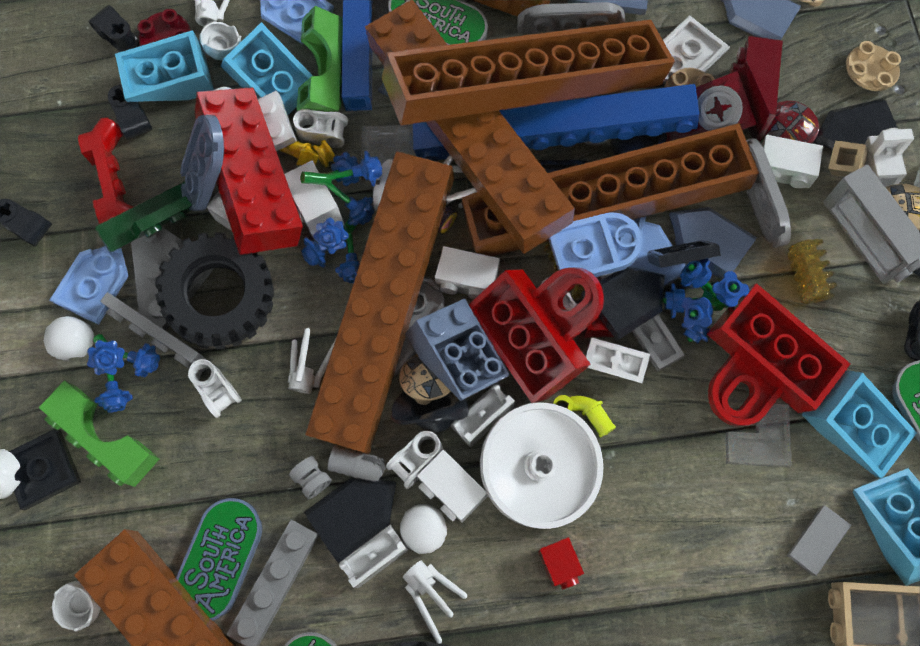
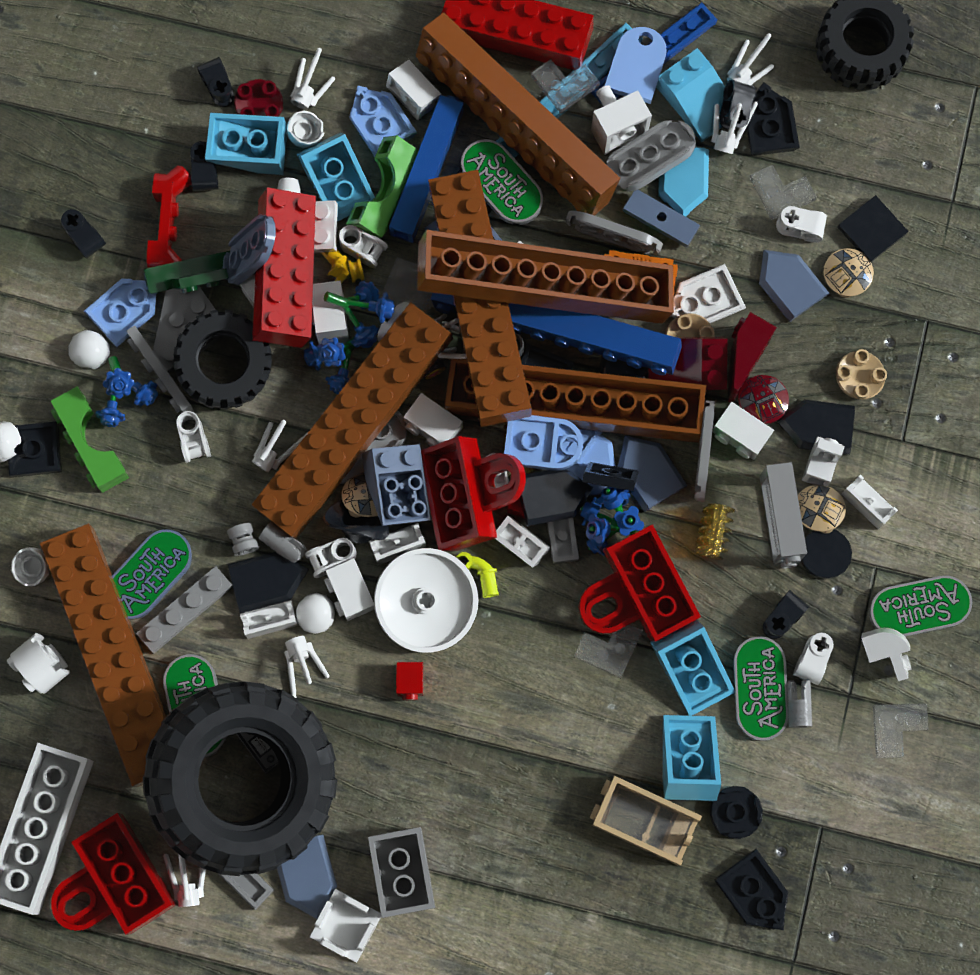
camera: 15 degrees right, 5 degrees up
light grey gear [698,86,743,131] -> none
light grey tile [786,505,851,576] -> none
tan brick [828,140,868,177] -> none

